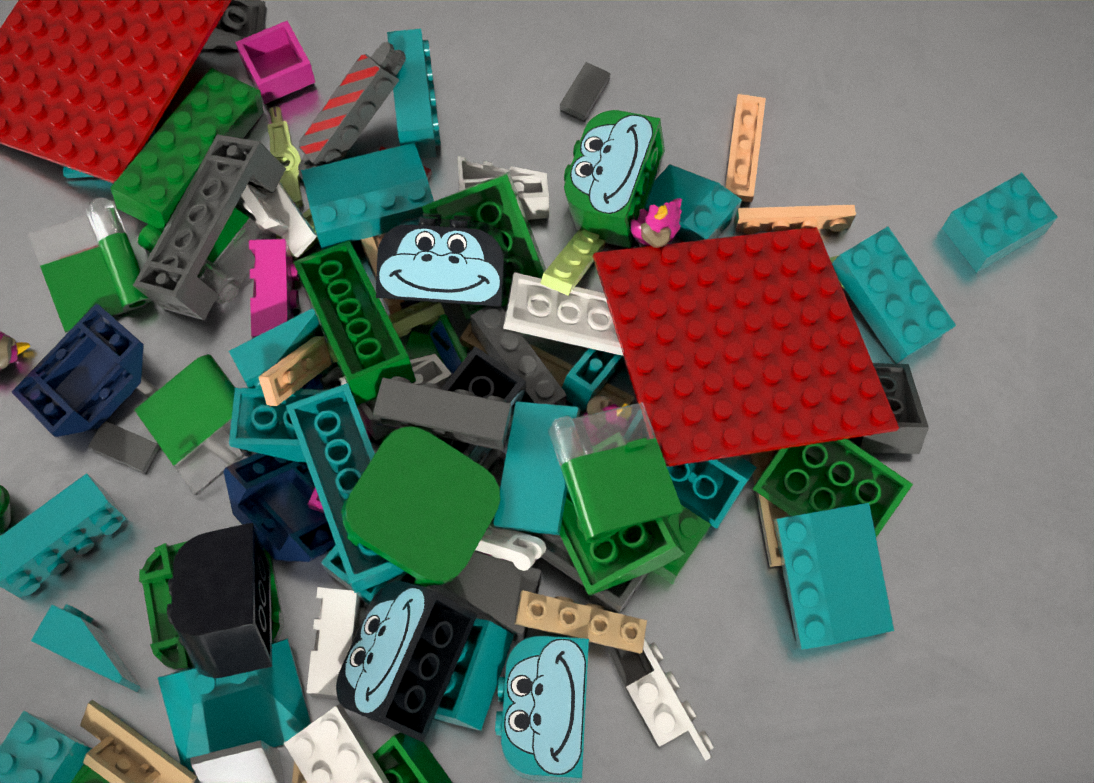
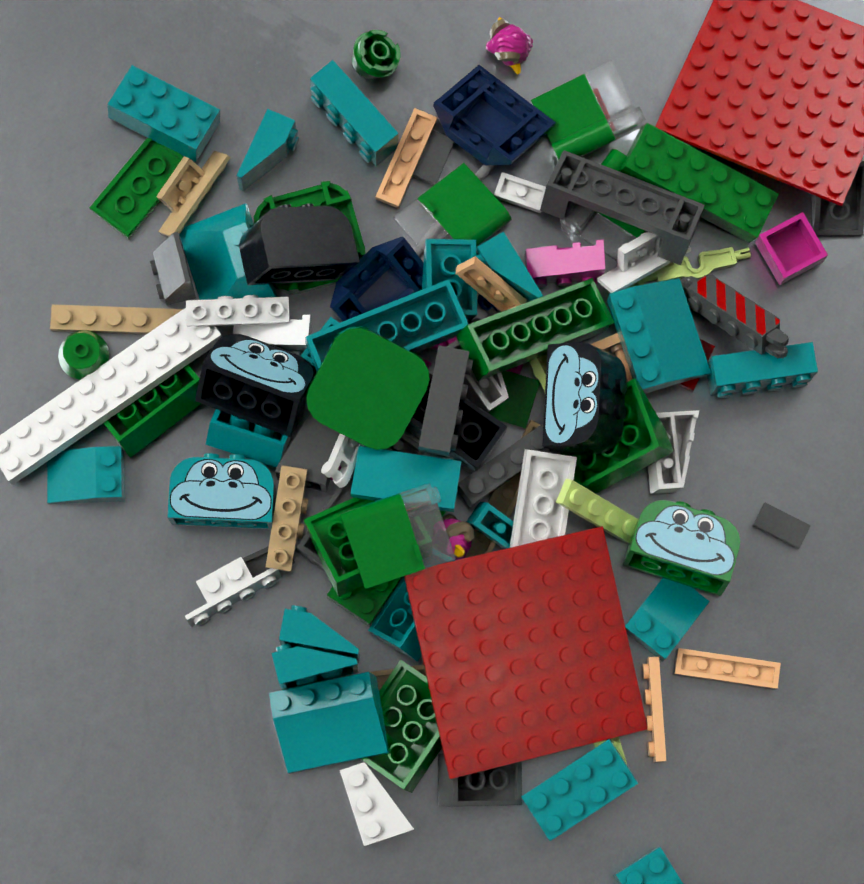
camera: 85 degrees right, 10 degrees up
slope [428,314,467,374] -> none
dark pink hair [631,198,682,248] -> none
none -> white bracket [186,295,290,327]
none -> teal slope [271,644,359,690]
none -> teal slope [279,605,360,663]
none -> white wedge [340,762,414,846]
none -> light nougat plate [375,108,437,209]
none -> white plate [494,172,546,213]

